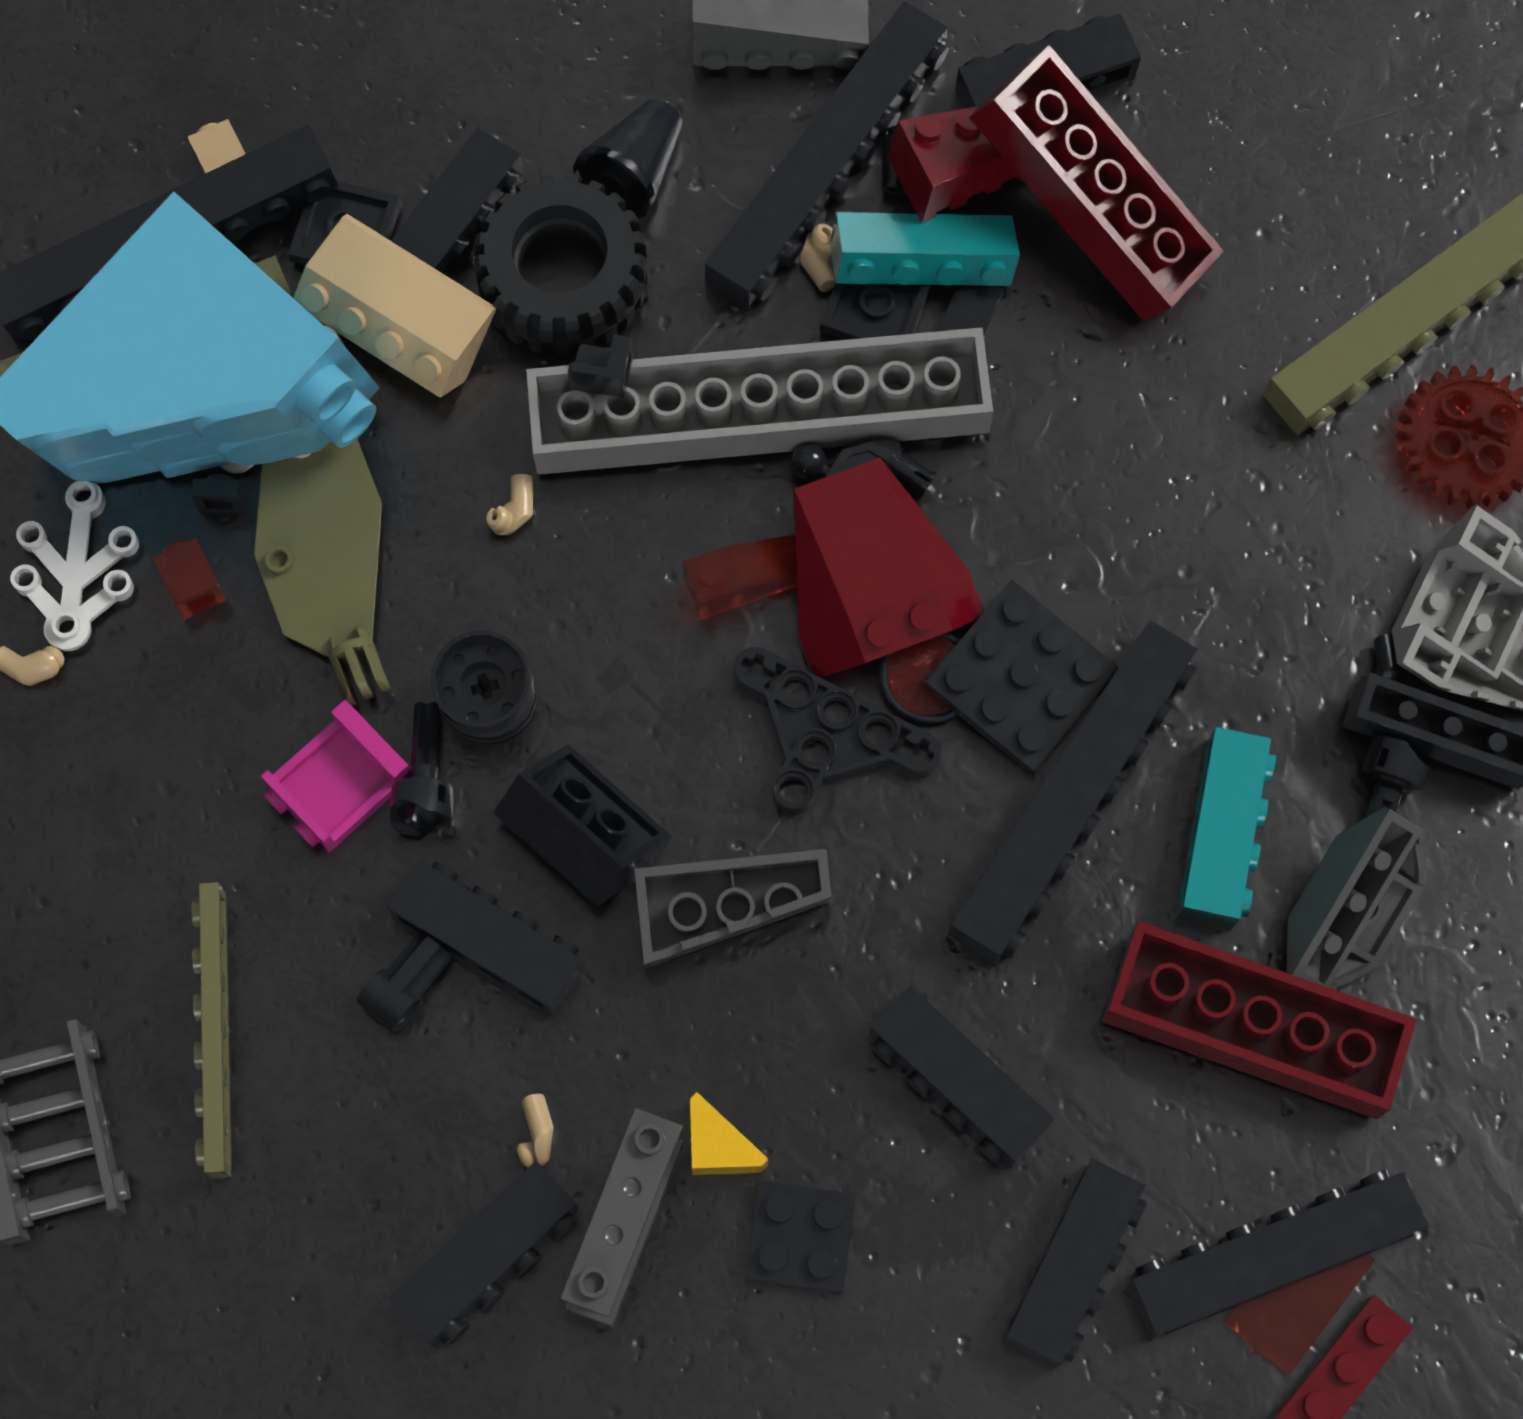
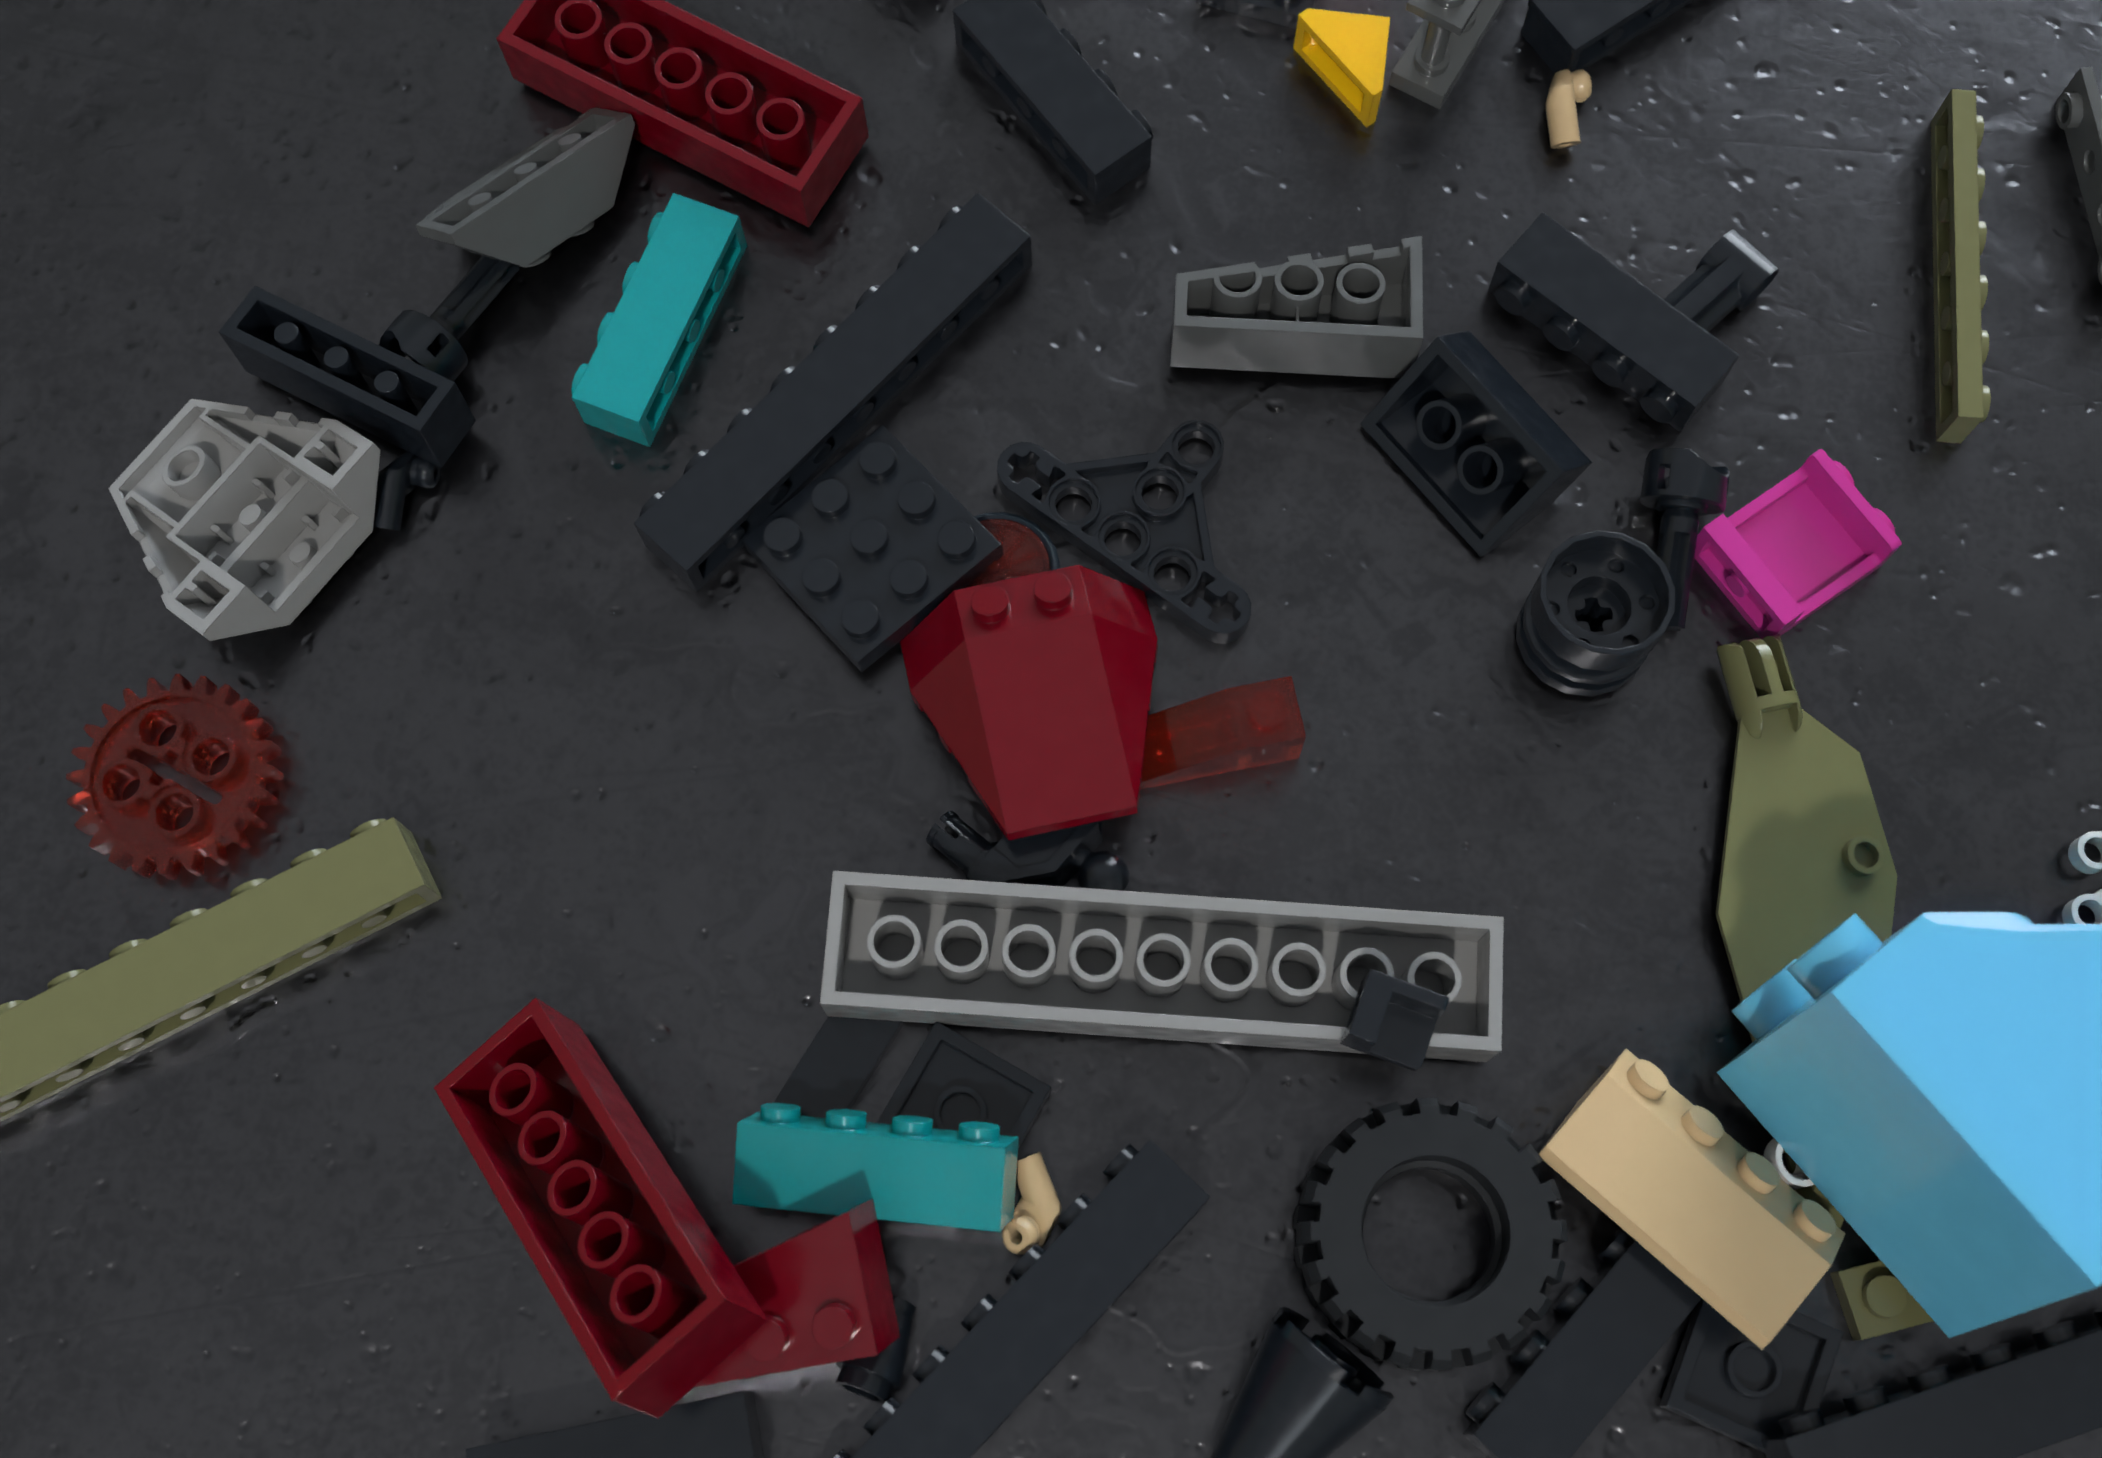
camera: 165 degrees left, 0 degrees up
clear red brick [153,538,226,620] -> none
tan arm [486,474,533,535] -> none

